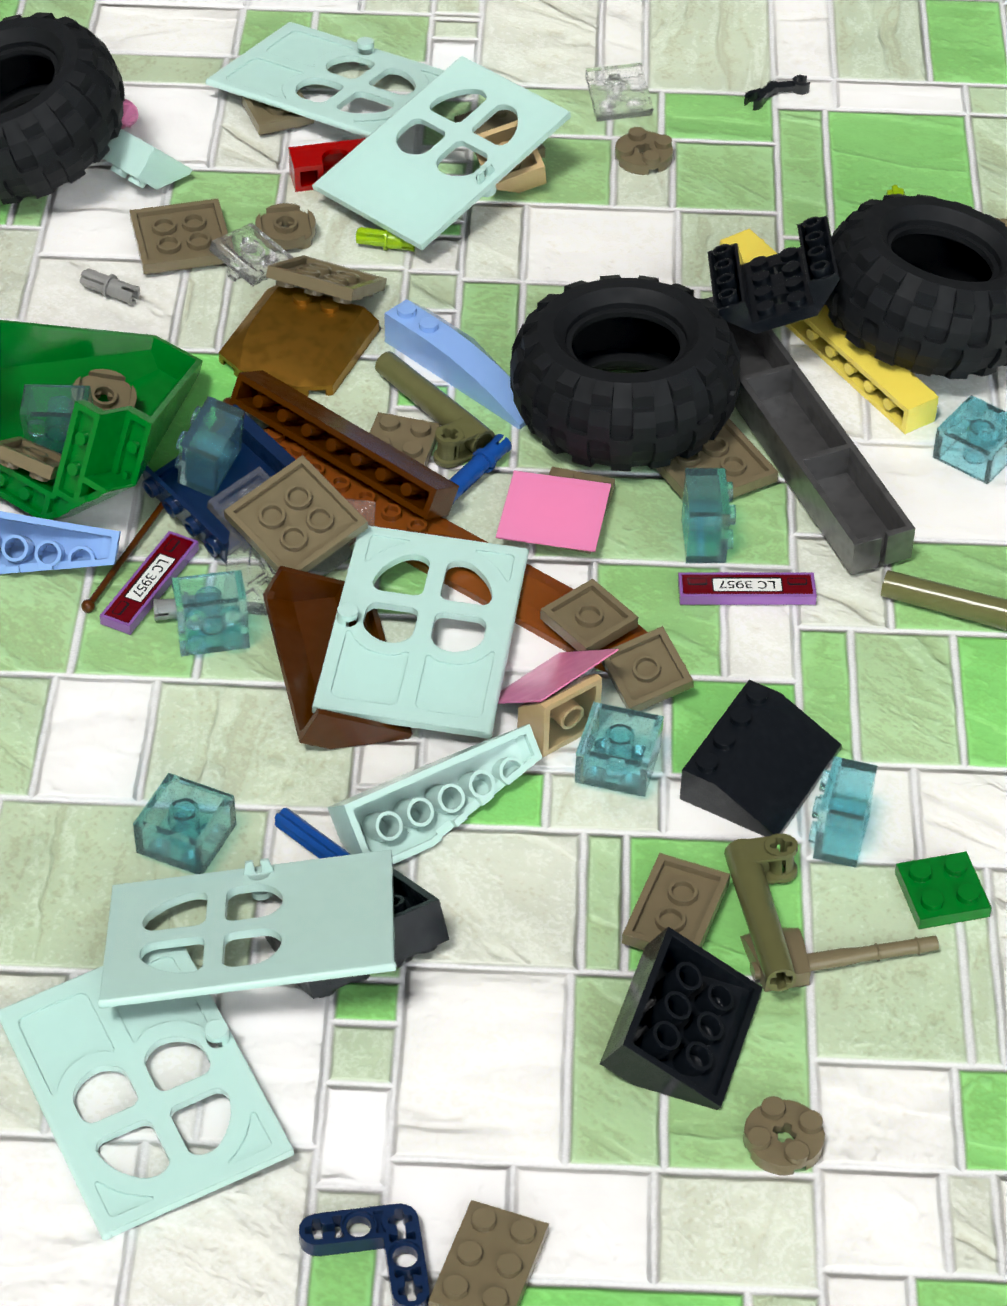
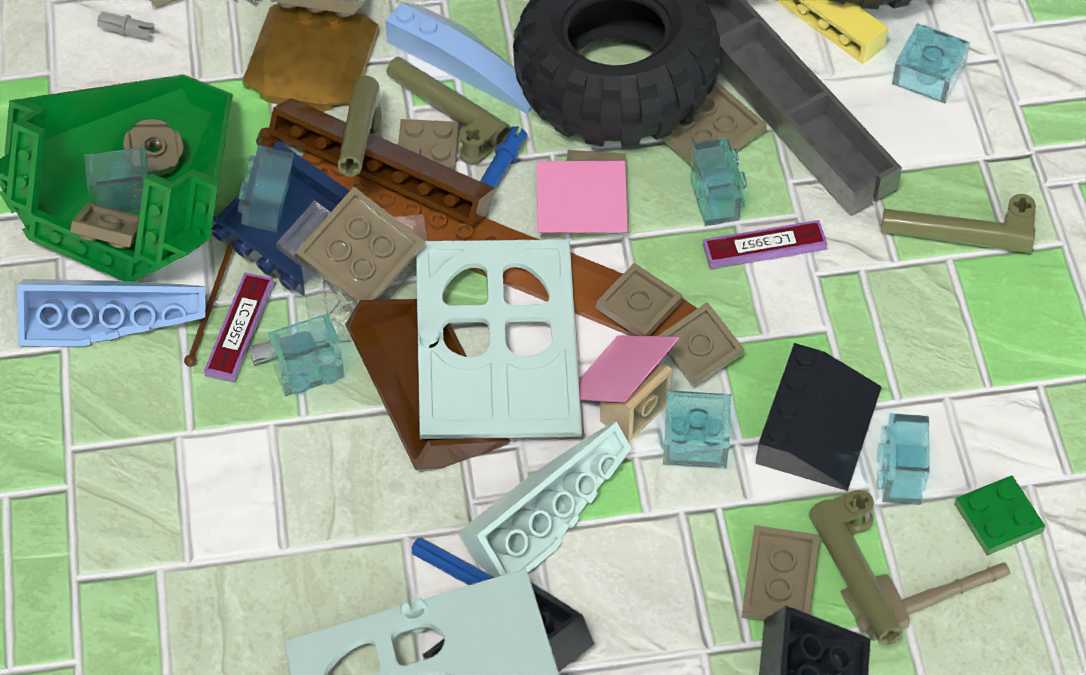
camera: 10 degrees left, 10 degrees up
clear light blue brick [133,773,236,874] -> none
none -> olive axle [337,75,382,176]

